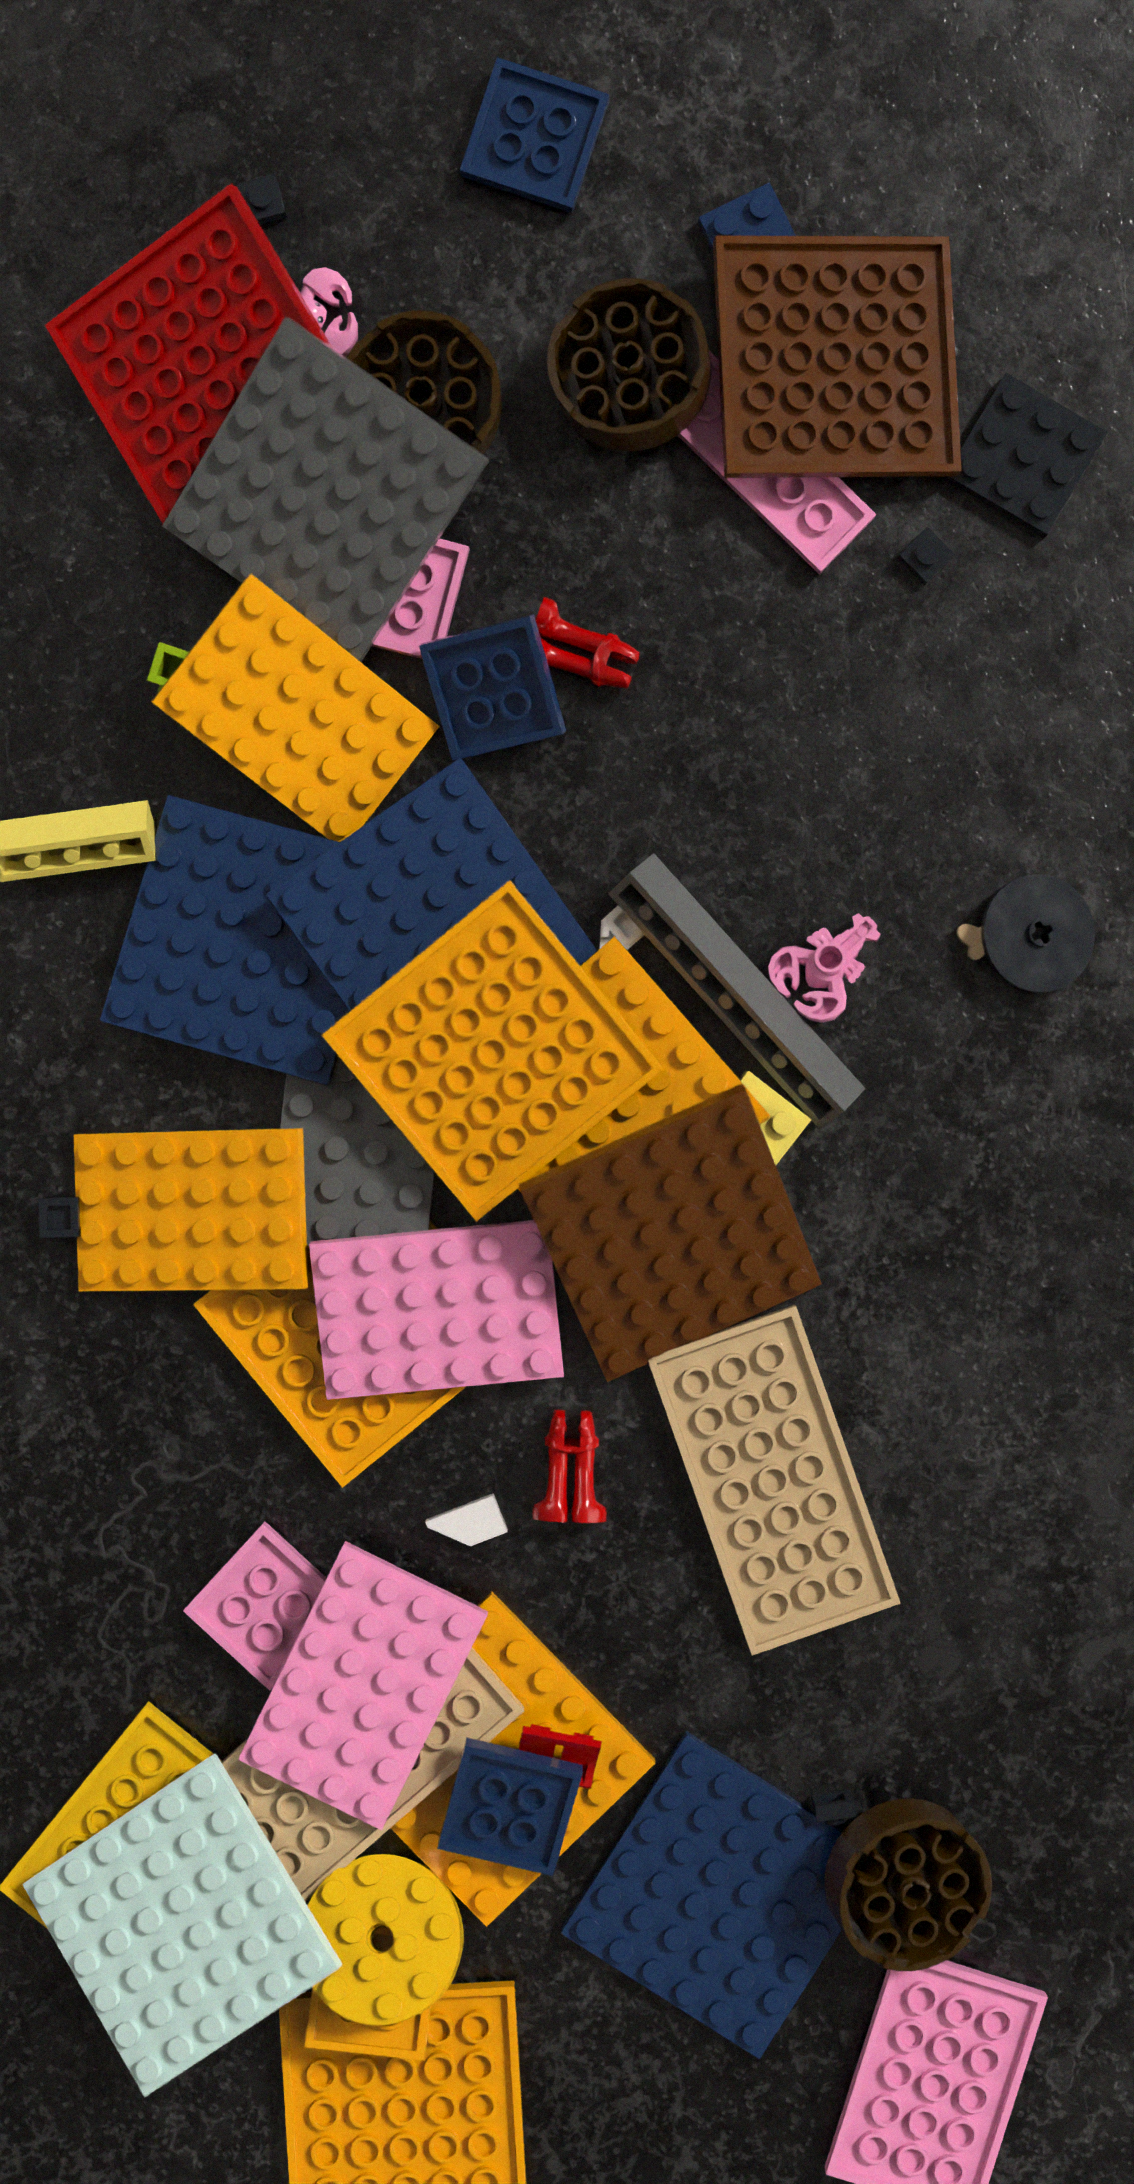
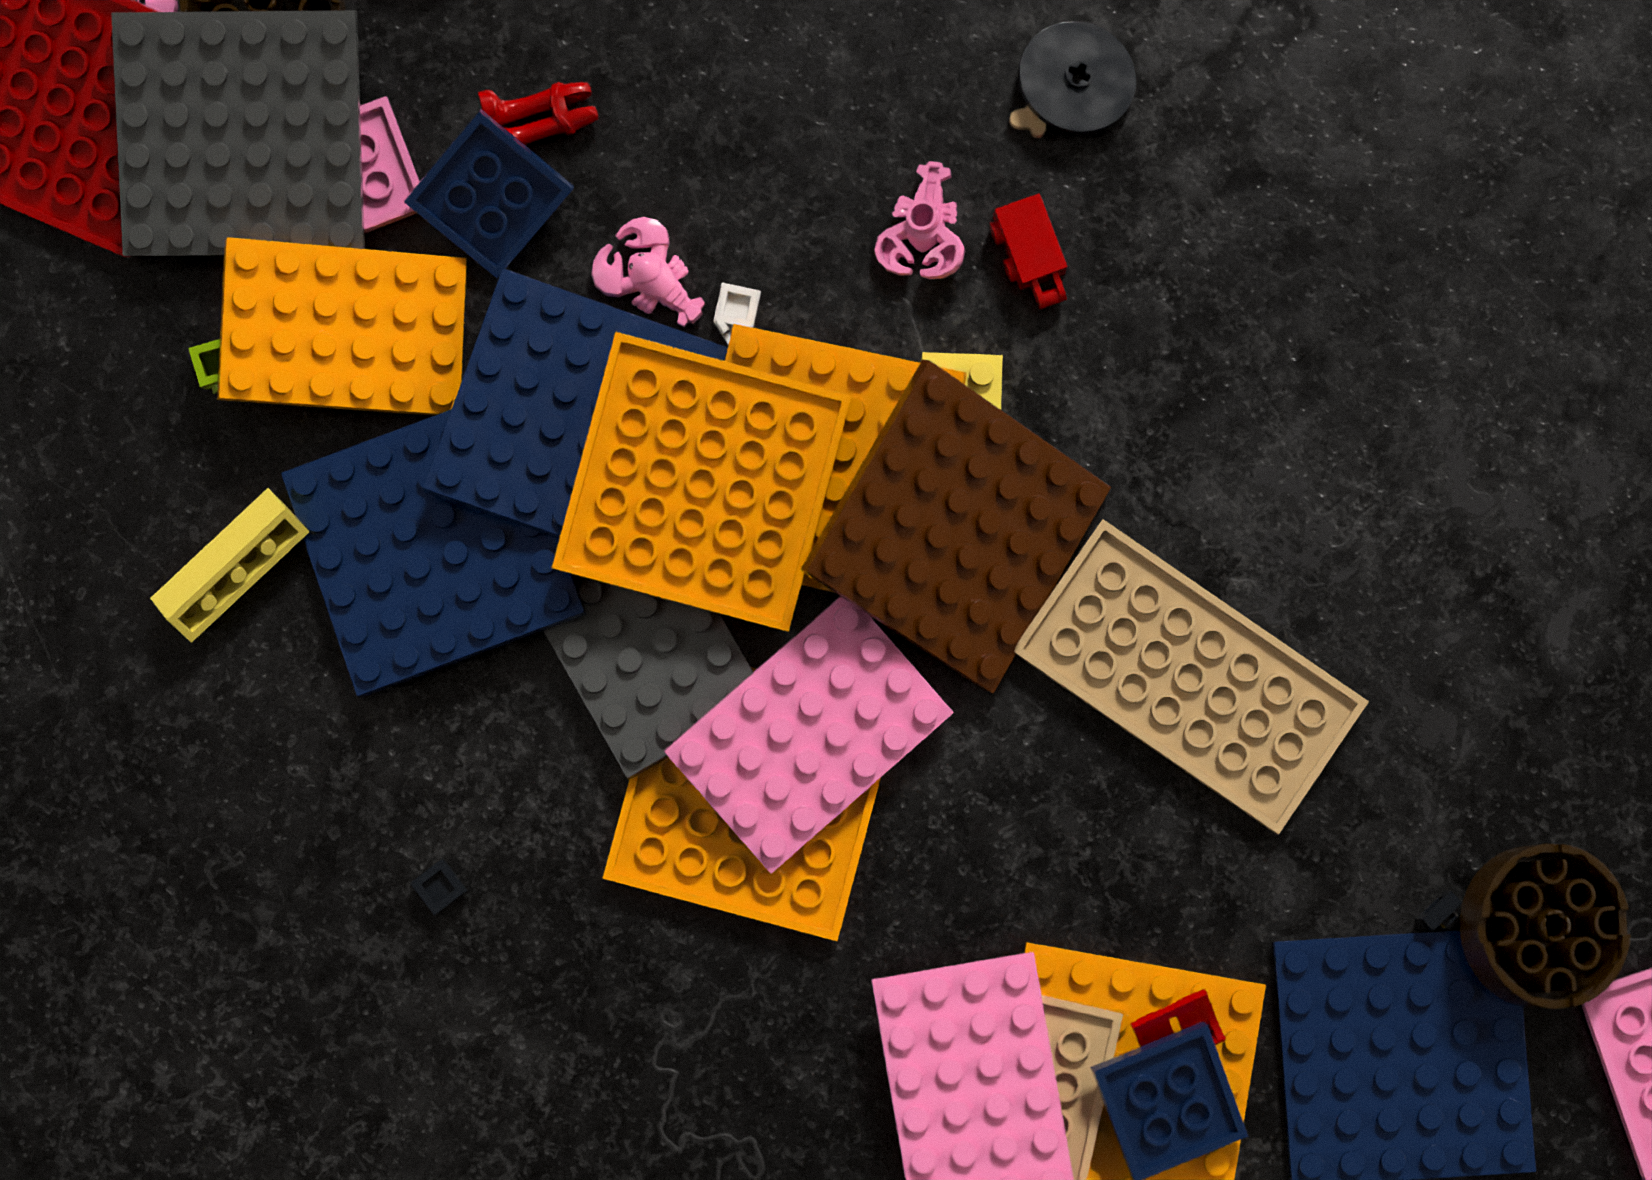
camera: 35 degrees left, 5 degrees down
light orange plate [74,1128,308,1291] -> none
bright pink plate [183,1522,327,1691] -> none
white tile [425,1493,508,1546] -> none
red piece [532,1409,607,1523] -> none
dark grey brick [608,853,865,1130] -> none
none -> bright pink animal [591,217,705,327]
none -> red brick [989,193,1068,310]

